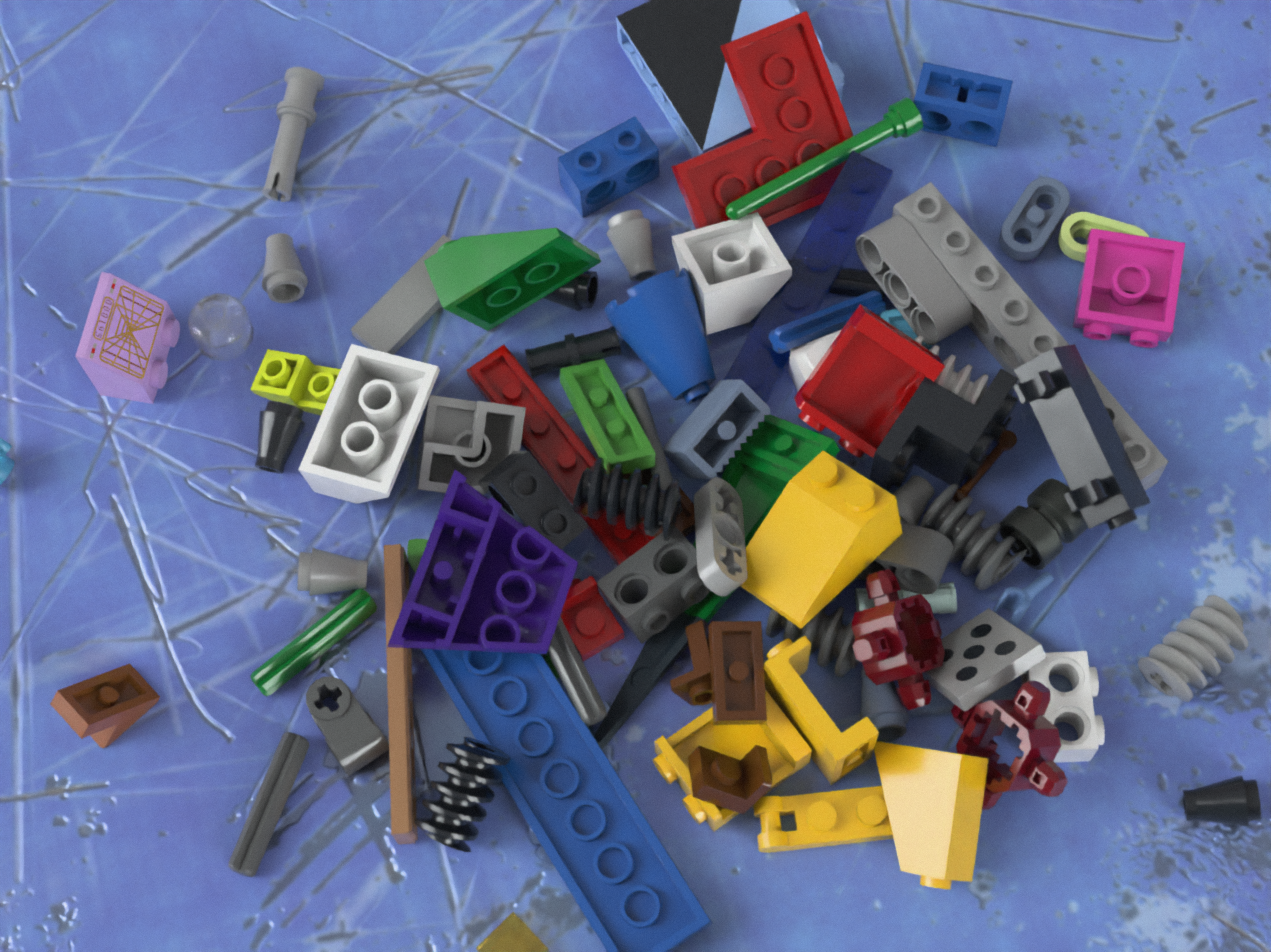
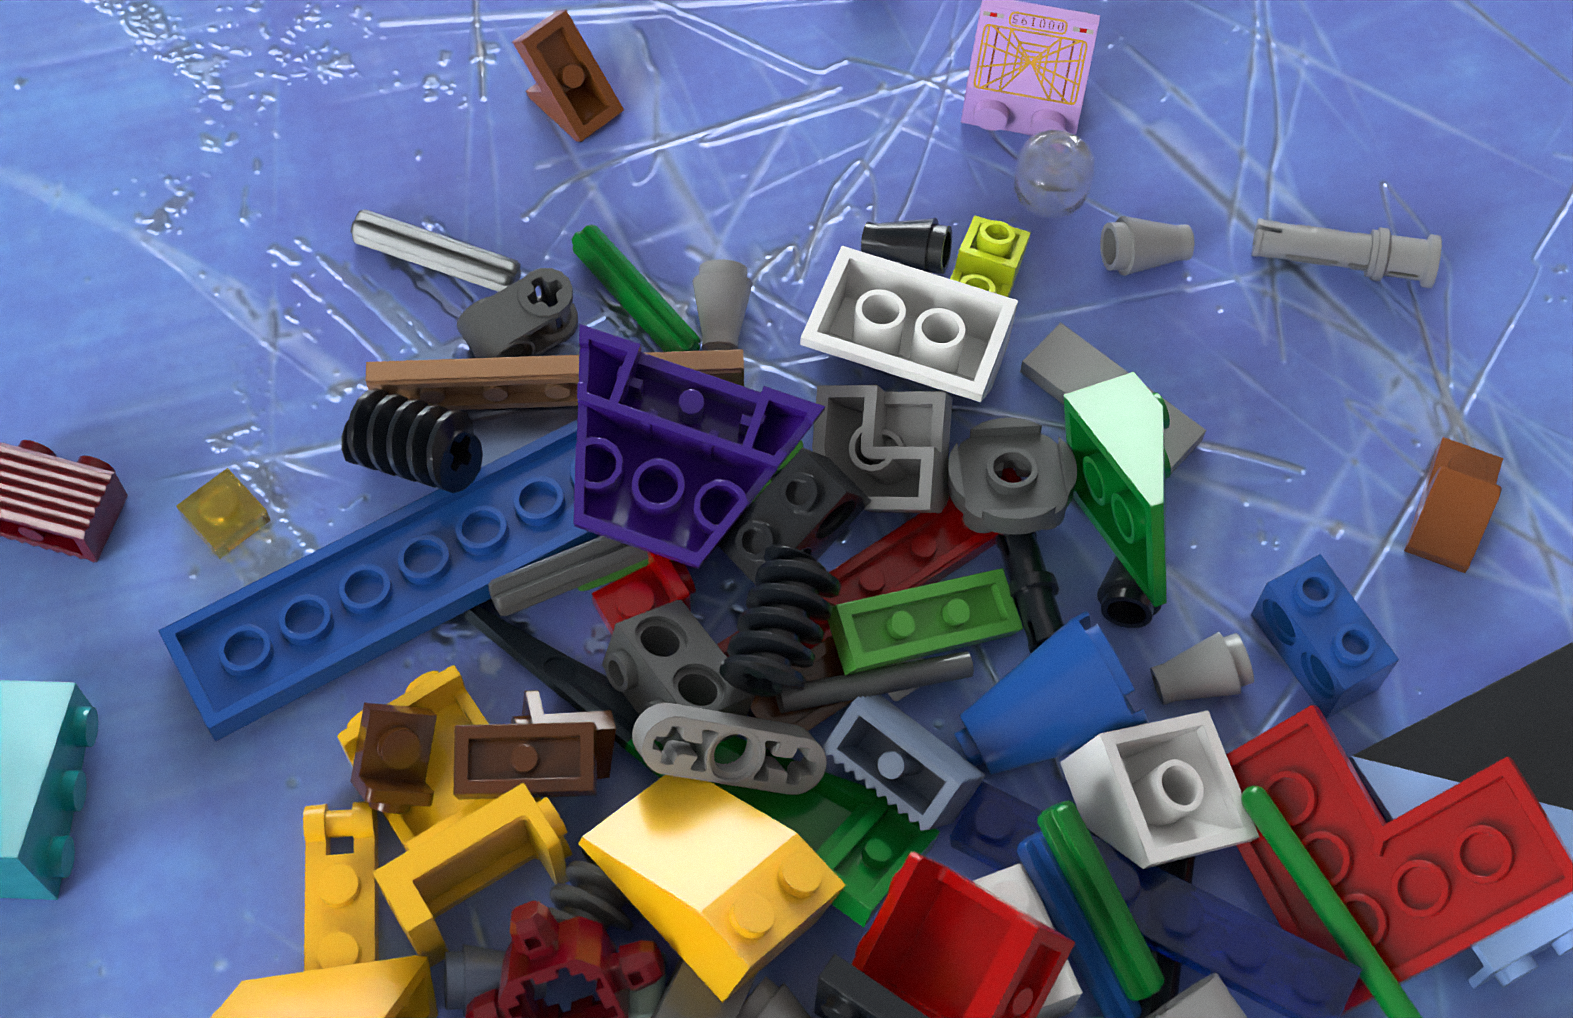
camera: 85 degrees right, 5 degrees down
none -> dark grey plate [947,418,1077,534]
none -> green axle [1037,800,1164,1001]
none -> dark orange slope [1404,437,1504,573]

